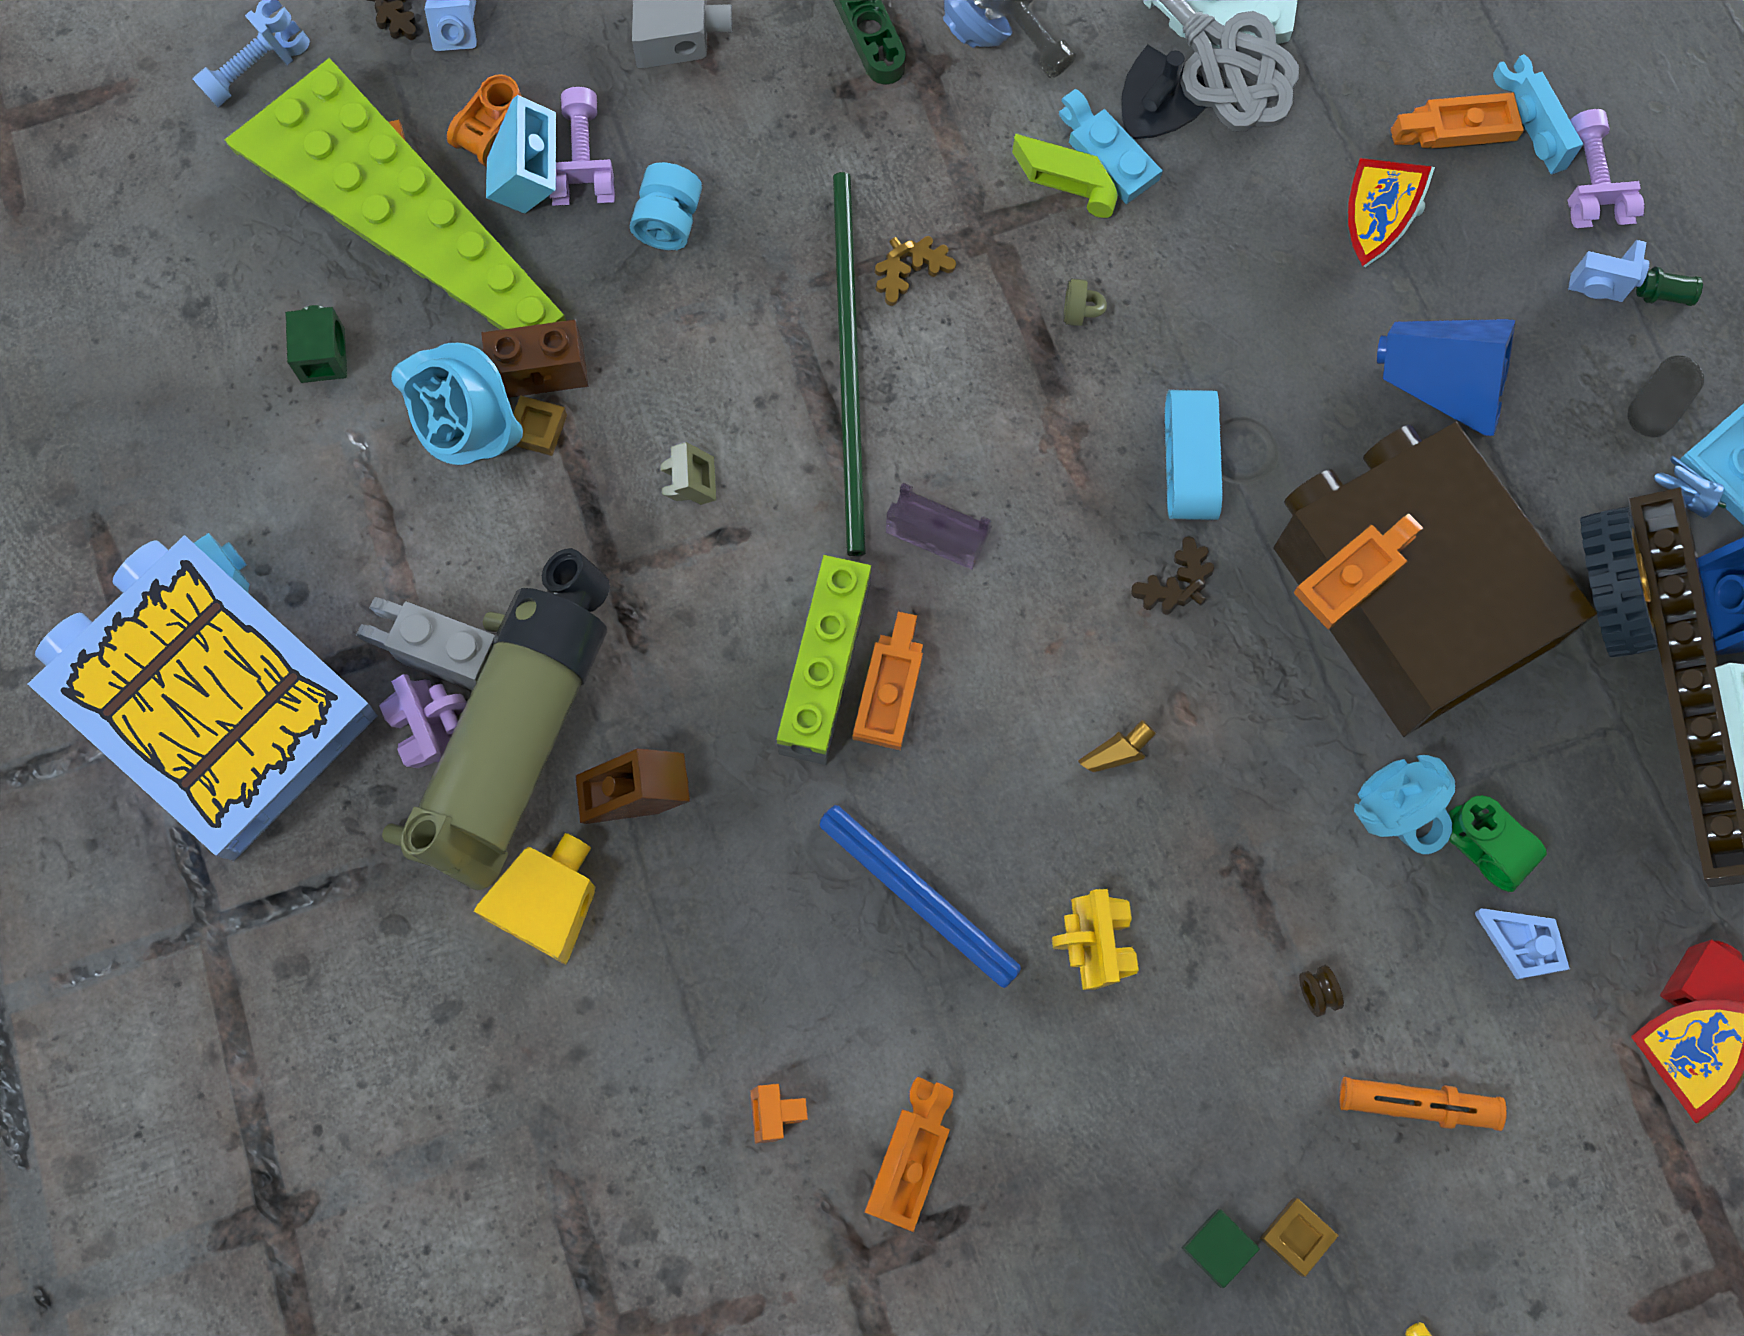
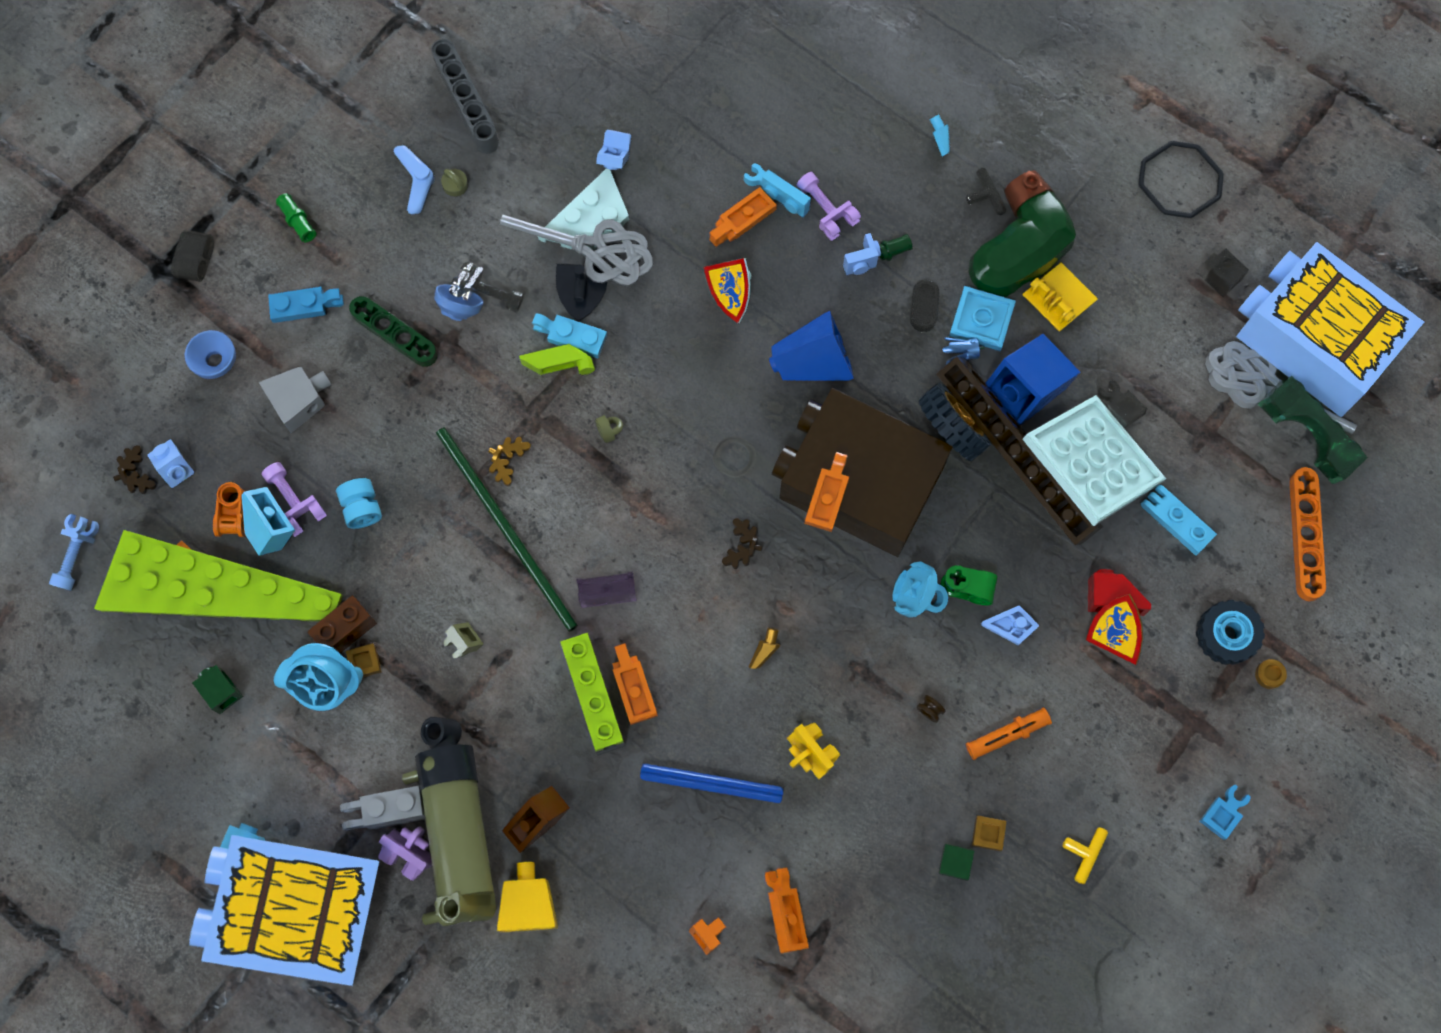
camera: 30 degrees left, 0 degrees up
medium azure beam [1165,390,1222,520] -> none

